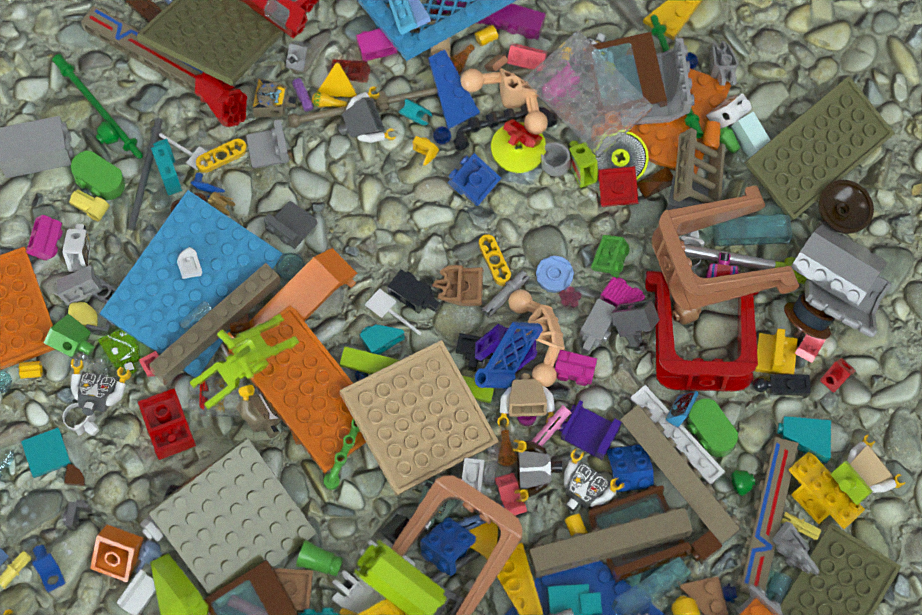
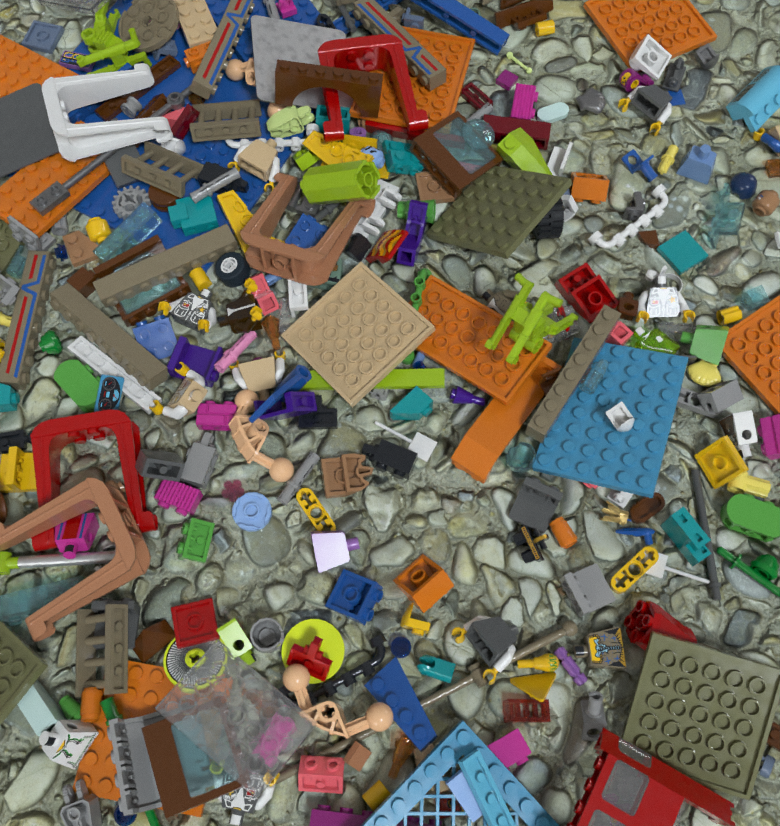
camera: 170 degrees right, 0 degrees up
none -> torso [149,362,208,419]
none -> black wheel [215,252,251,288]
none -> torso [310,530,360,573]
none -> slope [365,229,409,264]
none -> orange slope [393,554,454,613]
none -> dark purple arch [396,199,429,267]
none -> dark purple cone [449,385,485,406]
none -> black hips [512,525,549,564]
none -> orange piece [549,517,578,549]
none -> white bar [588,184,668,249]
none -> reddish brown bracket [616,292,639,321]
none -> yellow tile [694,435,749,490]

